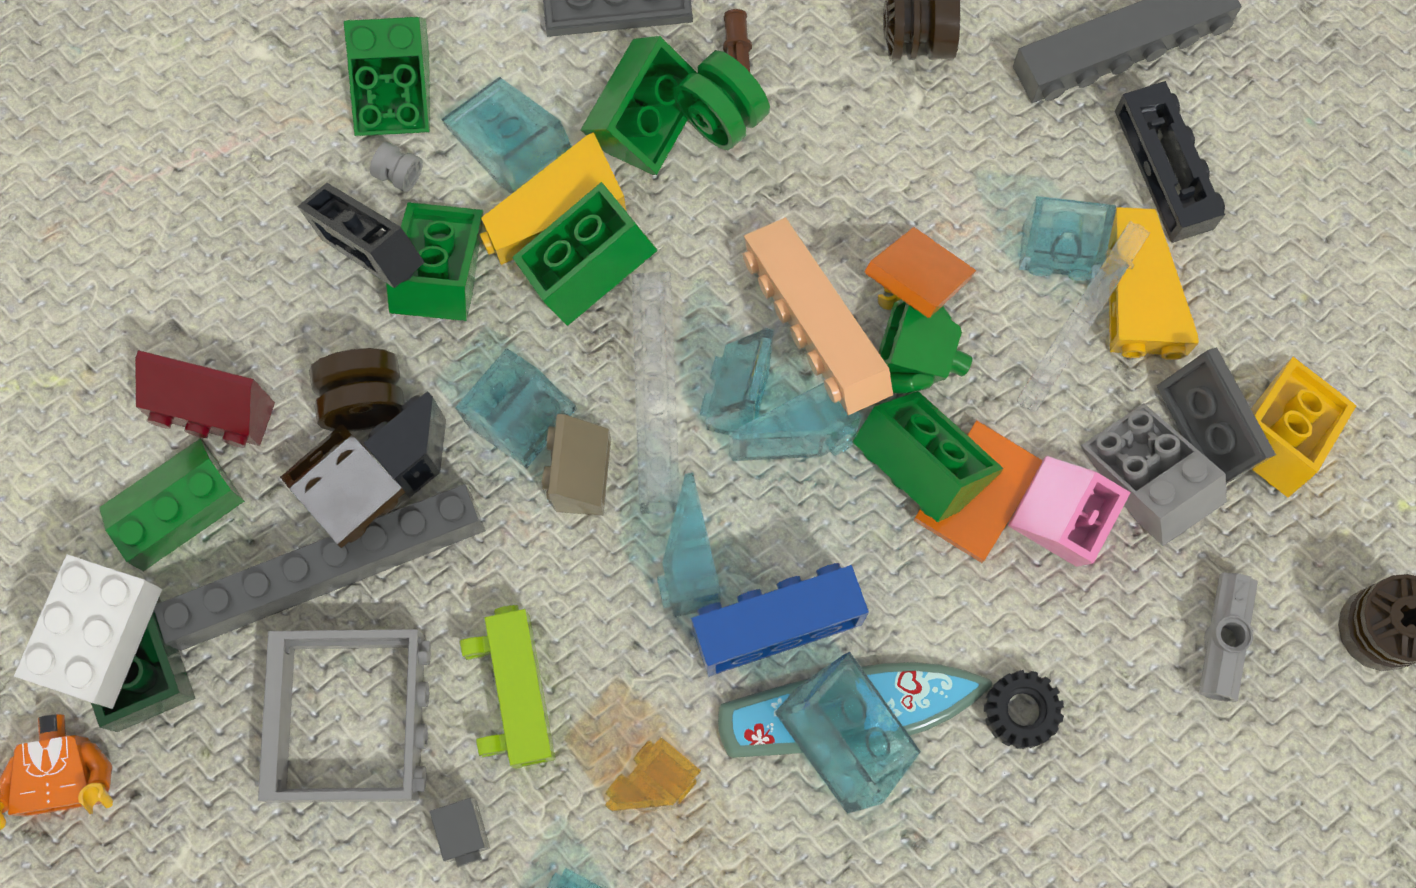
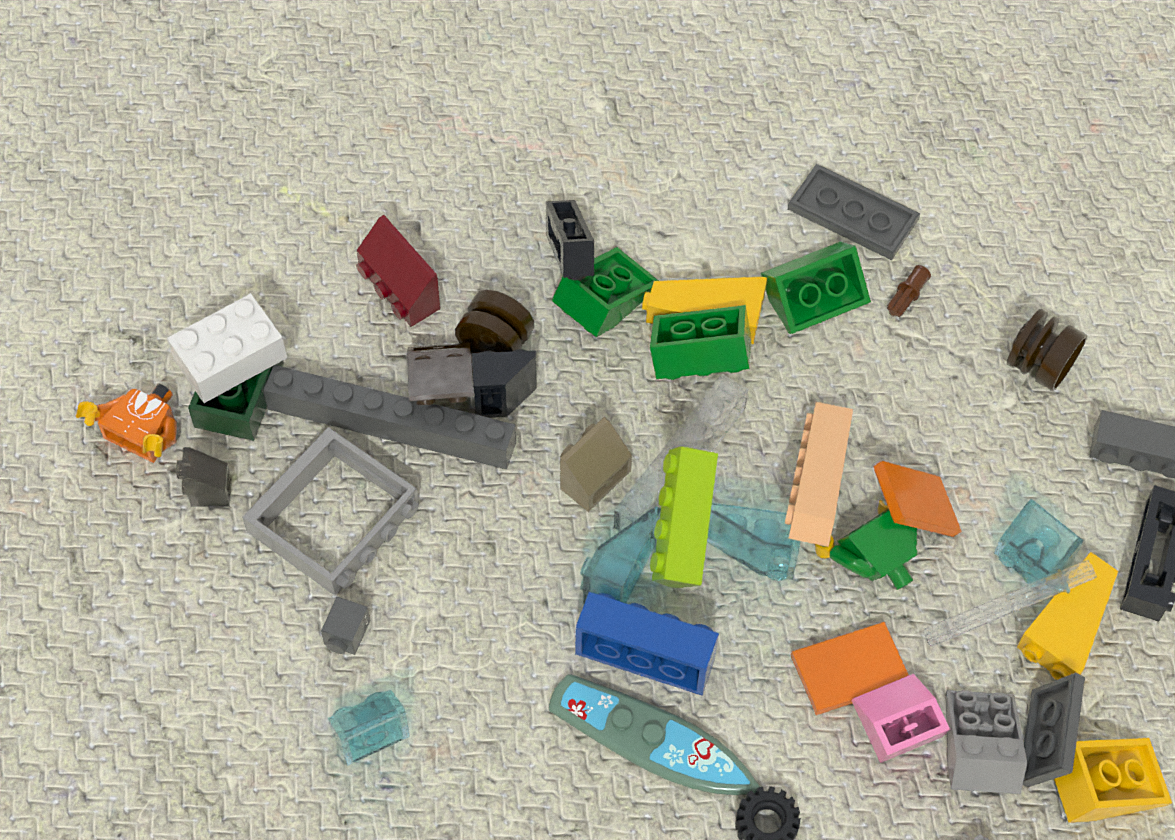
camera: 35 degrees right, 15 degrees down
green slope [99,438,245,572] -> none
green slope [344,17,430,136] -> none
light grey wheel [370,142,423,192] -> none
clear light blue slope [441,77,572,194] -> none
clear light blue slope [455,348,577,468] -> none
lime brick [460,605,556,769] -> none
clear yellow slope [605,737,702,815] -> none
green wheel [673,50,770,151] -> none
clear light blue slope [700,328,774,441] -> none
clear light blue slope [775,652,921,814] -> none
green slope [853,391,1004,522] -> none
none -> clear smoke slope [176,447,232,507]
none -> lime slope [650,446,718,588]

